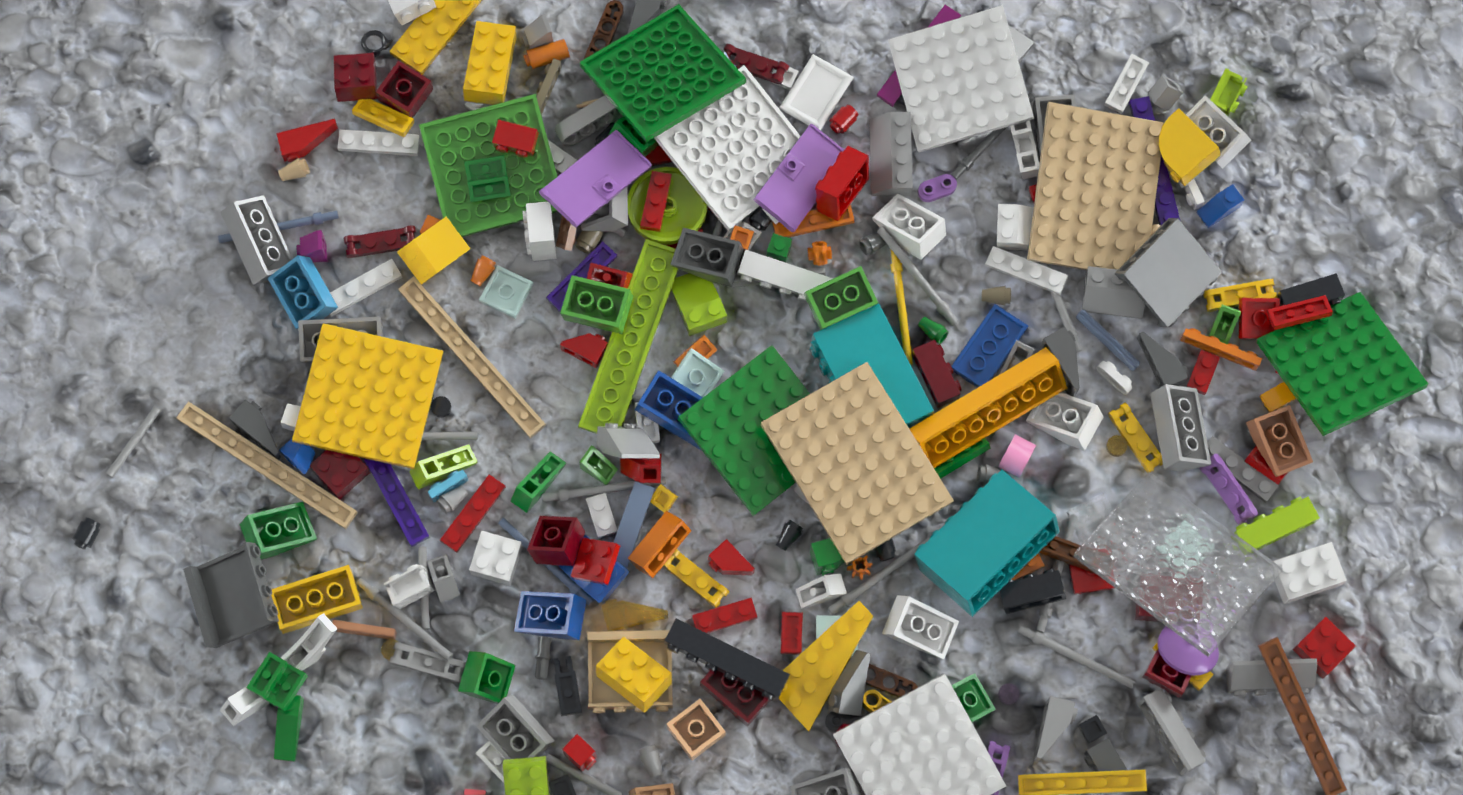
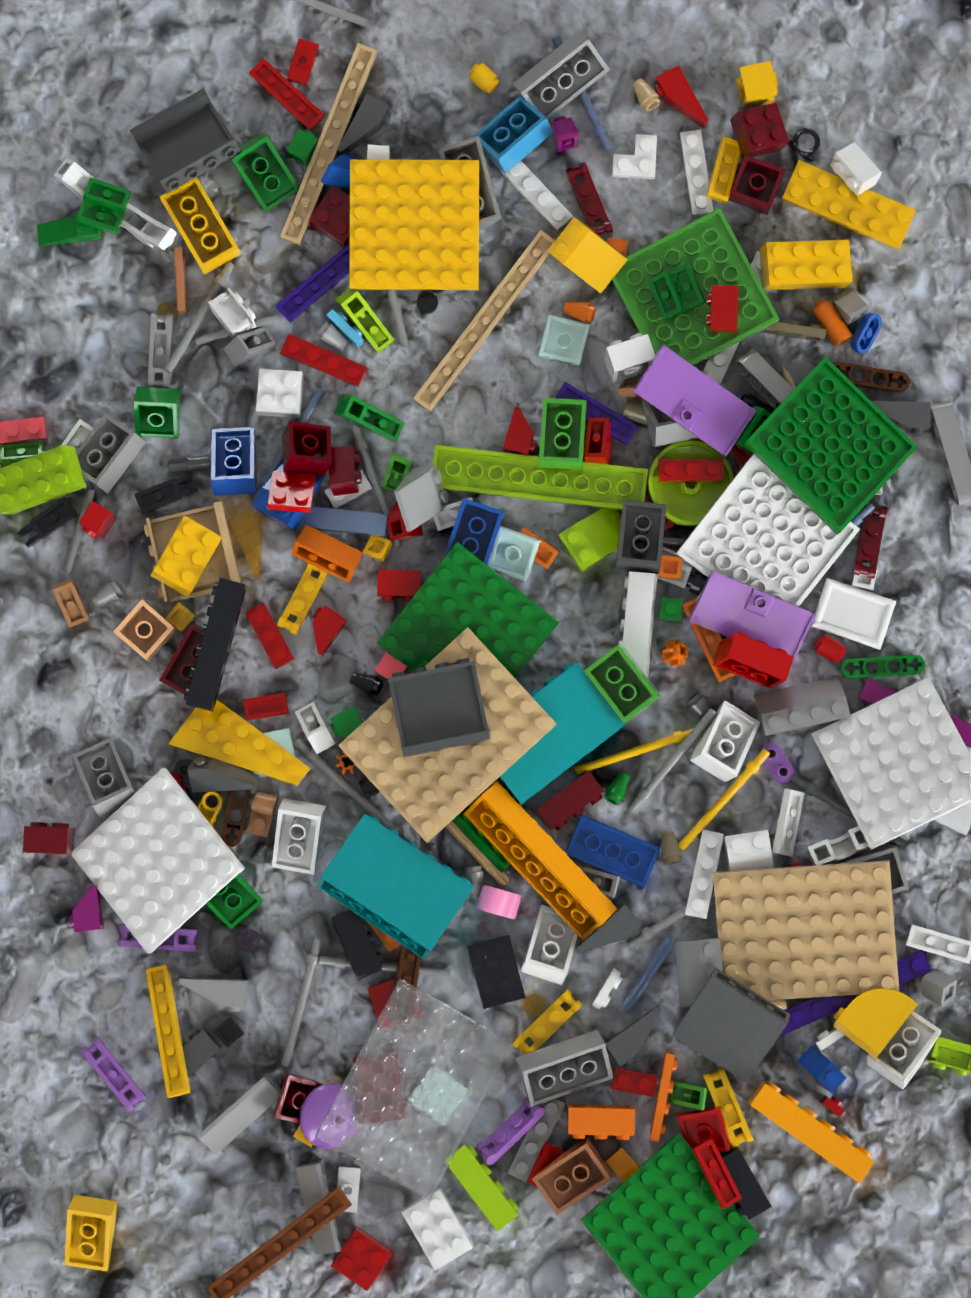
camera: 85 degrees right, 10 degrees up
none -> yellow plate [165,602,196,633]
none -> medium nougat plate [246,790,279,838]
none -> red plate [249,58,325,131]
none -> red plate [286,39,319,86]
none -> green brick [287,129,318,166]
none -> dark red brick [329,445,362,496]
none -> white plate [337,1166,361,1213]
none -> coral brick [374,653,409,680]
none -> red brick [377,569,422,602]
none -> dark grey panel [388,658,491,758]
none -> tan axle [445,821,510,887]
none -> black slope [467,935,526,1009]
none -> yellow brick [469,63,501,94]
none -> orange brick [567,1104,635,1140]
none -> white plate [612,134,657,179]
none -> yellow bar [678,749,770,851]
none -> yellow piece [736,61,779,110]
none -> light orange brick [746,1080,875,1184]
none -> white plate [772,788,805,857]
none -> red plate [820,1095,845,1118]
none -> green beam [840,655,925,679]
none -> blue plate [851,312,882,354]

